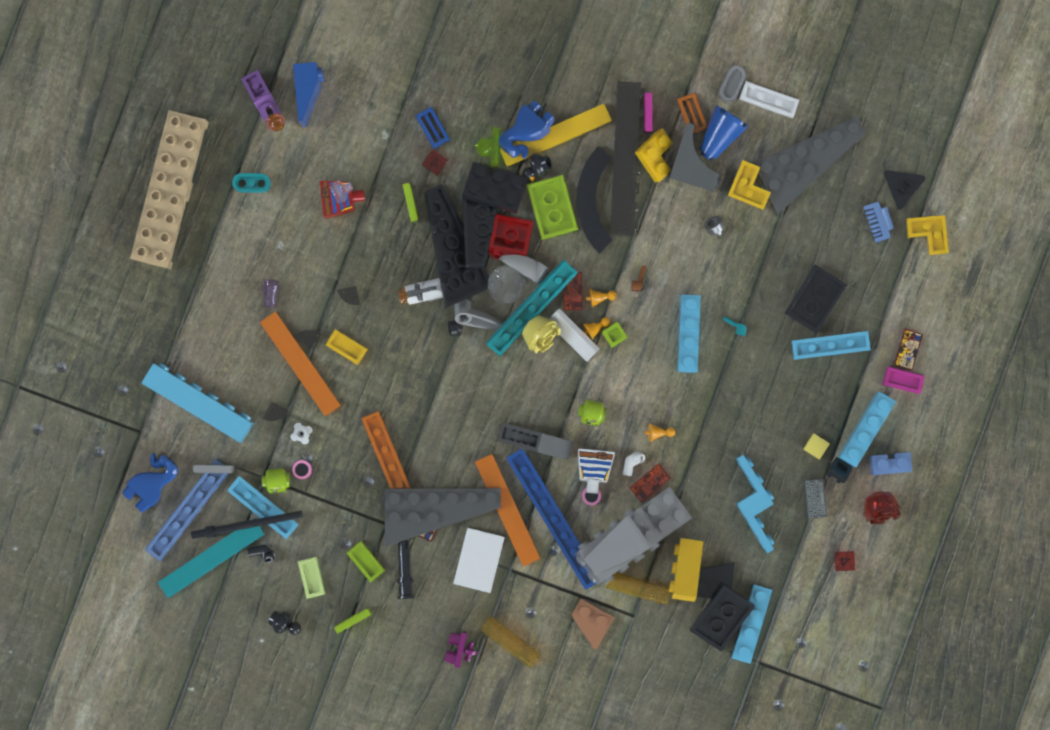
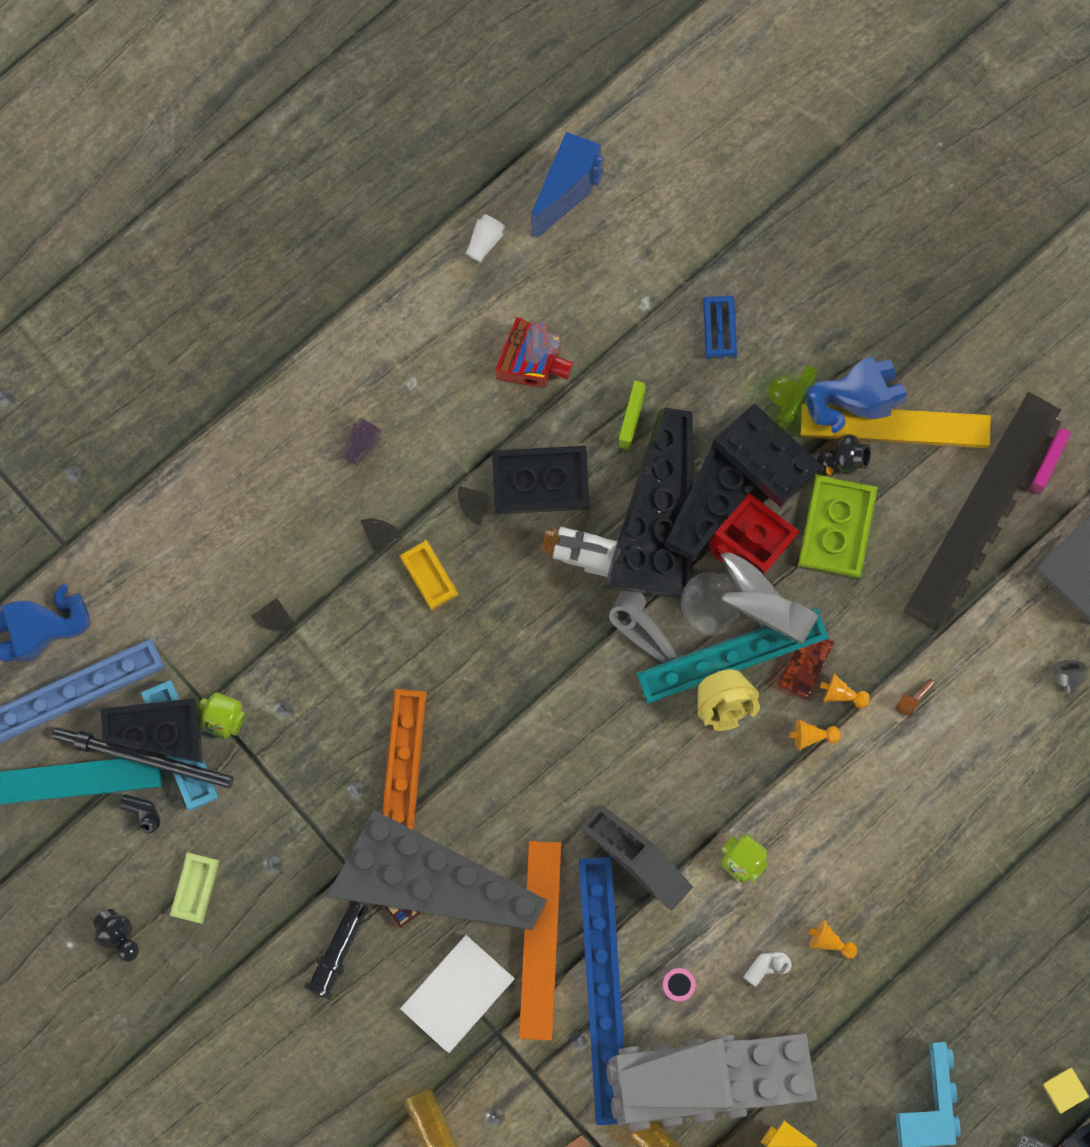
camera: 30 degrees right, 10 degrees down
tan piece [130,110,209,270] -> none
medium azure brick [142,363,254,443] -> none
light grey tile [193,465,234,473] -> none
teal plate [232,173,271,193] -> none
medium lavender plate [241,70,285,132] -> none
orange tile [260,311,341,417] -> none
white plate [291,423,312,444] -> none
tile [292,460,312,479] -> none
lime tile [334,607,372,634] -> none
lime tile [346,541,385,583] -> none
clear red tile [421,149,448,176] -> none
magenta hips [445,631,478,668] -> none
black plate [448,318,462,337] -> none
white tile [549,308,600,362] -> none
black tile [576,146,613,254] -> none
torso [578,449,615,494] -> none
lime plate [601,322,628,348] -> none
clear red tile [629,463,671,502] -> none
yellow plate [635,128,673,183] -> none
medium azure brick [677,294,701,373] -> none
teal hand [723,316,747,336] -> none
none -> black wing [101,698,203,763]
none -> white cone [465,214,505,263]
none -> black plate [492,446,590,515]
none -> light grey piece [722,592,818,644]

